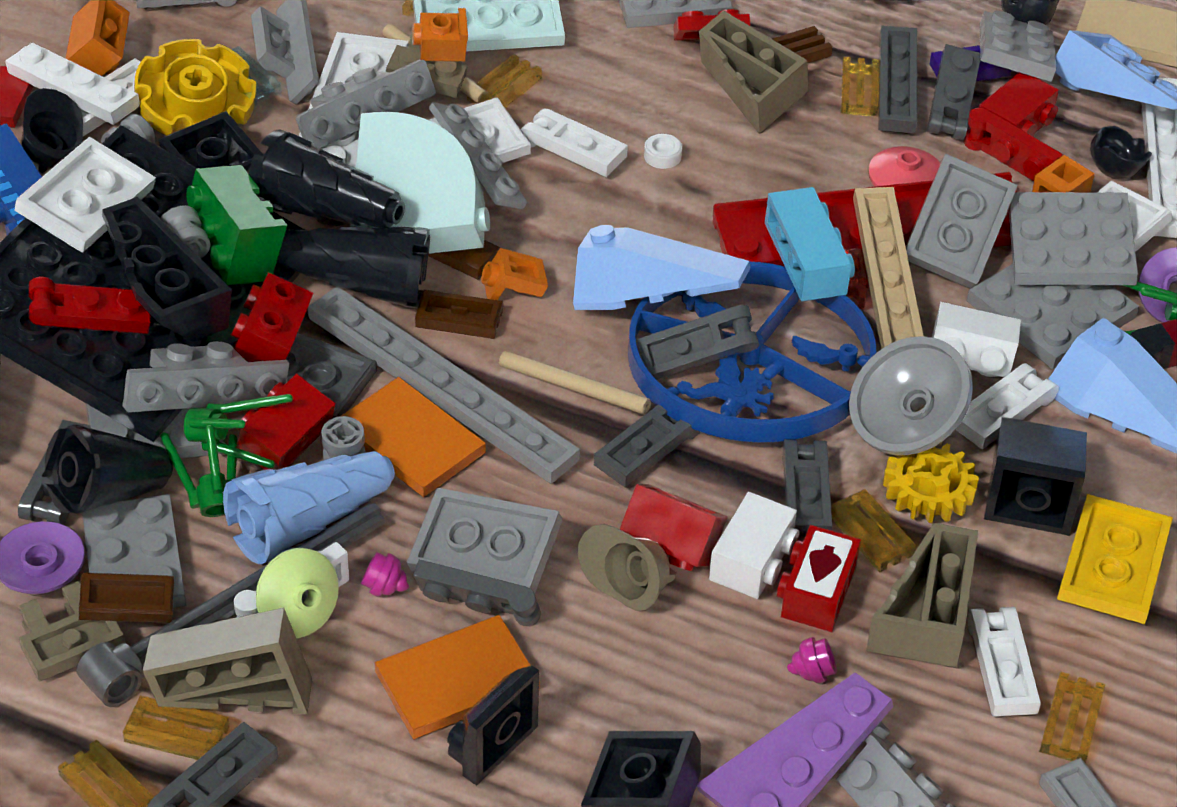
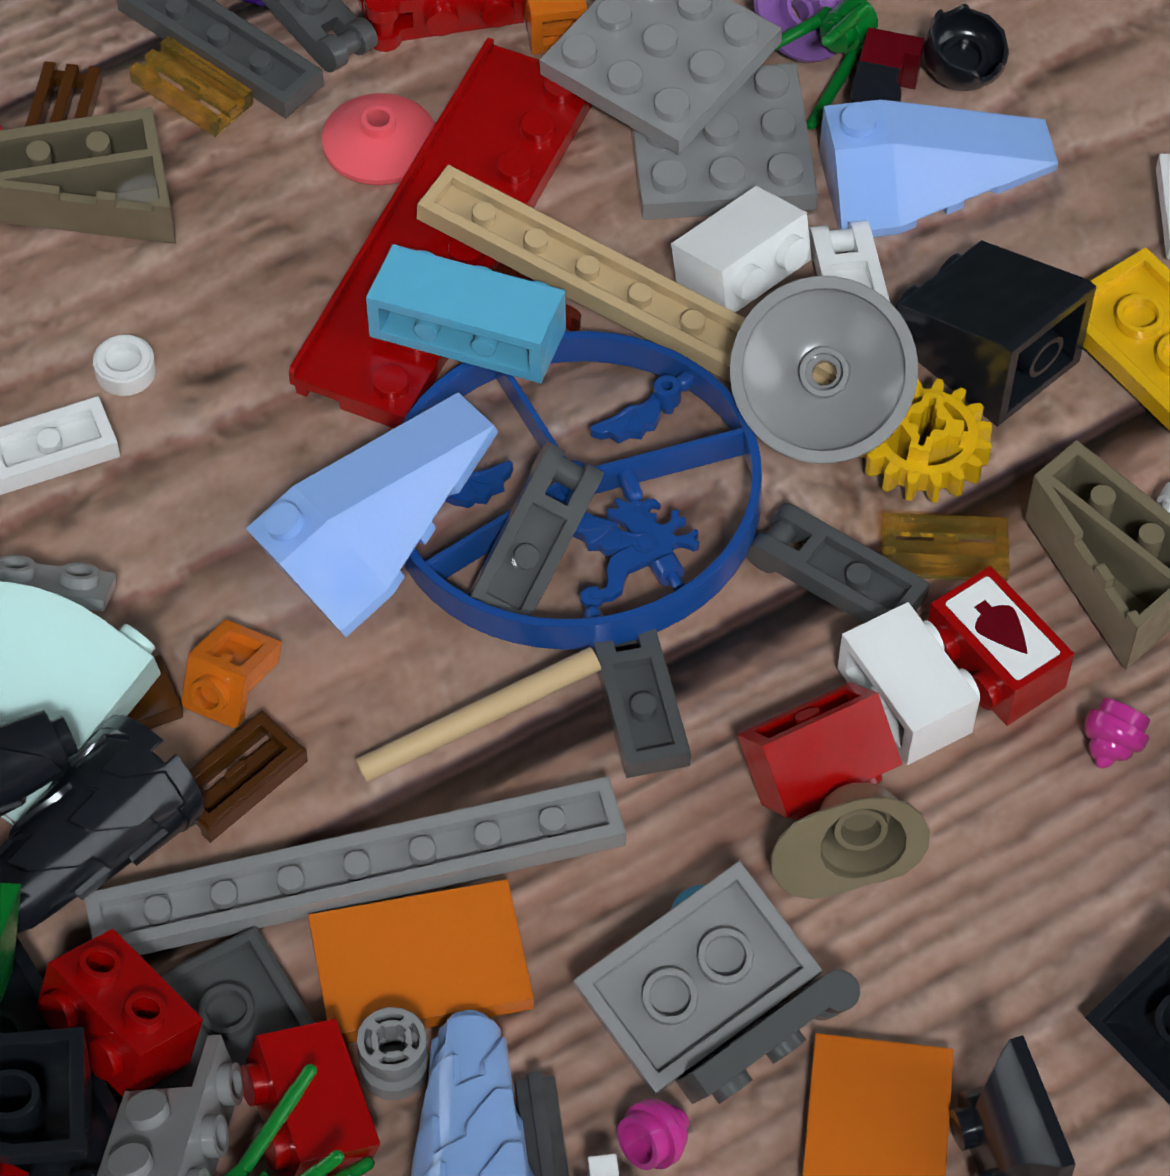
camera: 55 degrees left, 10 degrees up
light grey plate [906,154,1018,289] -> none

